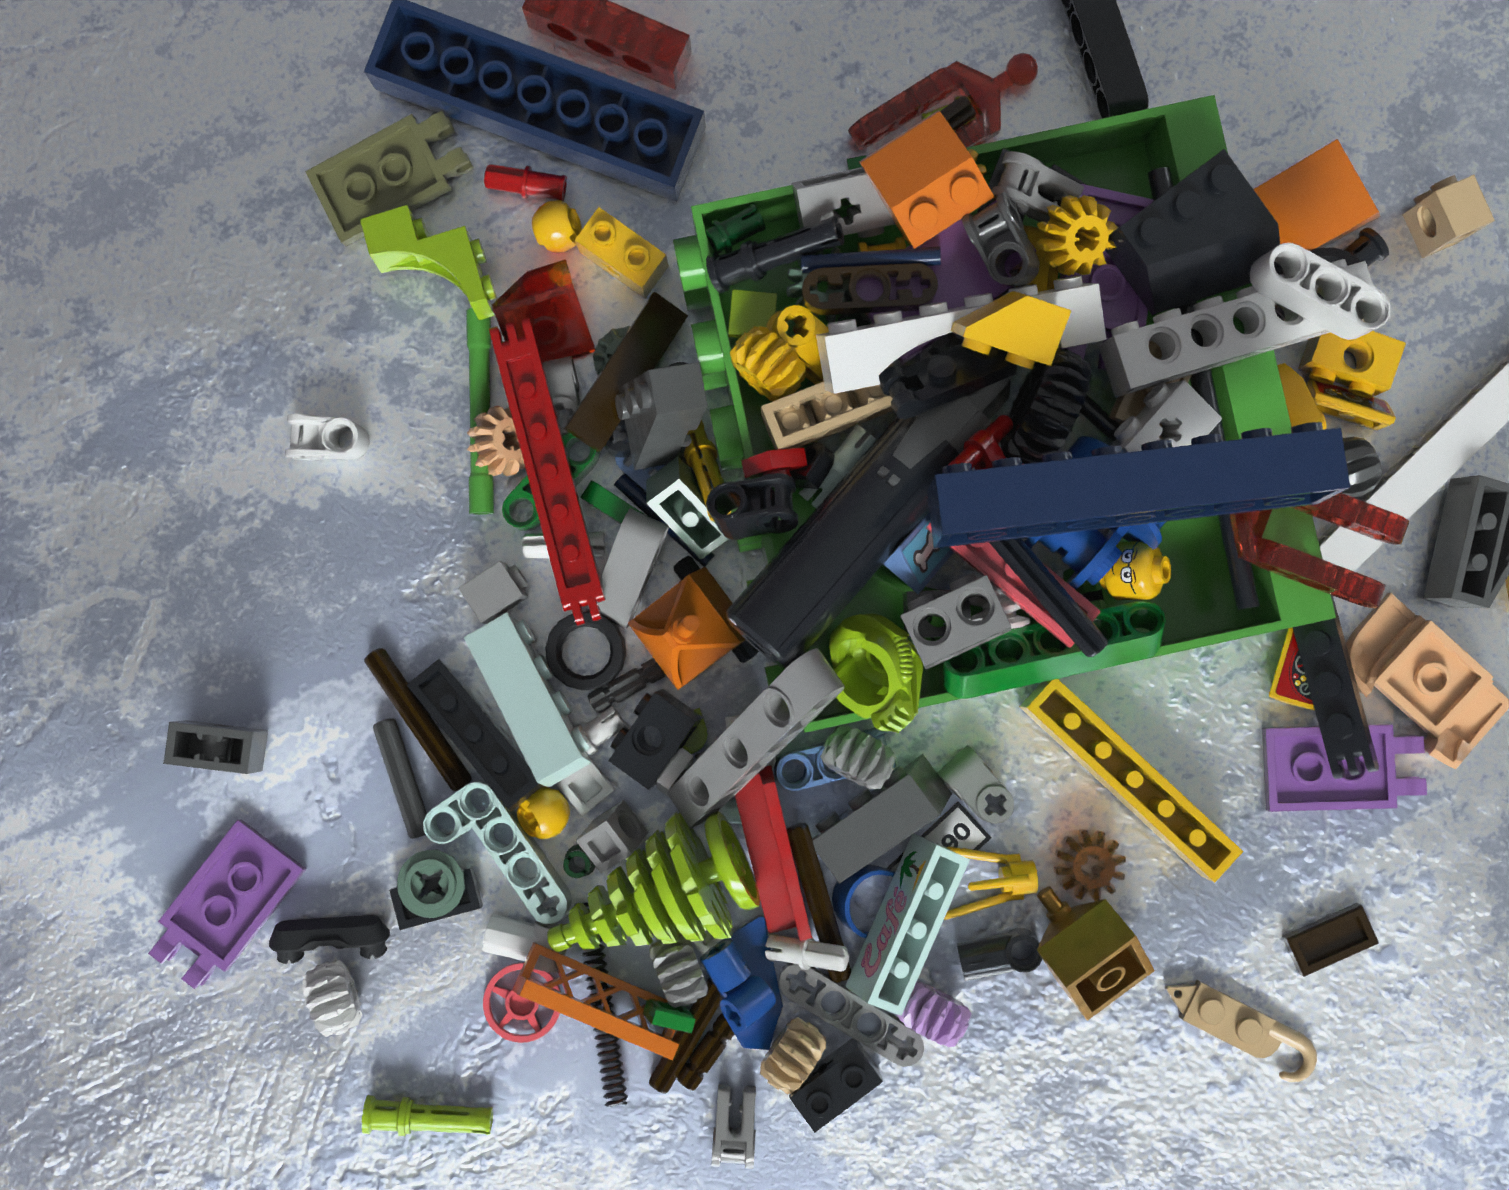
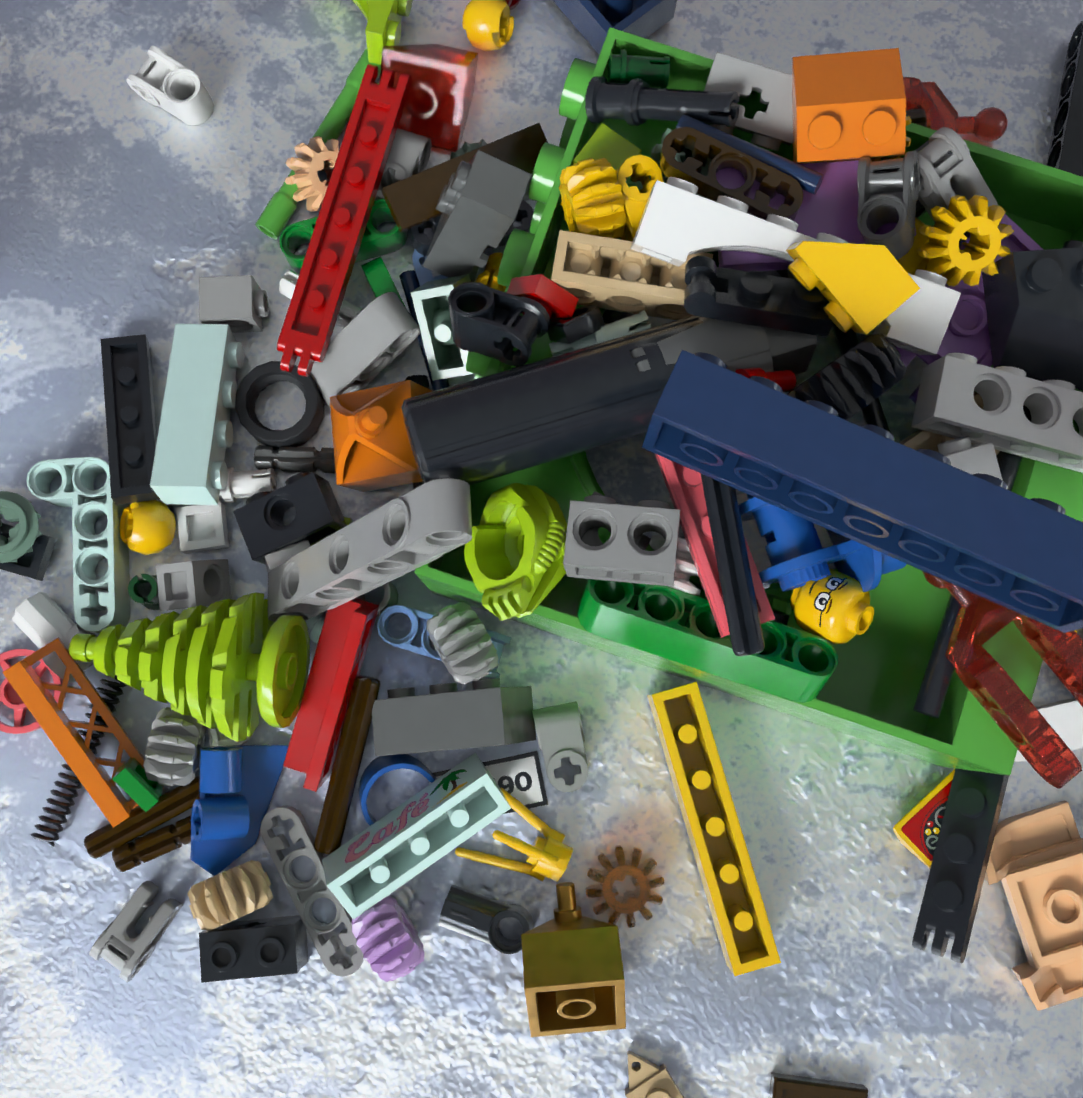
camera: 30 degrees right, 5 degrees down
dark brown axle [364,648,472,791] -> none
dark grey axle [373,718,427,839] -> none
yellow brick [575,207,669,299] -> none
white axle [765,933,850,972] -> none
slope [884,512,954,594] -> none
medium lavender tile [1262,724,1427,812] -> none

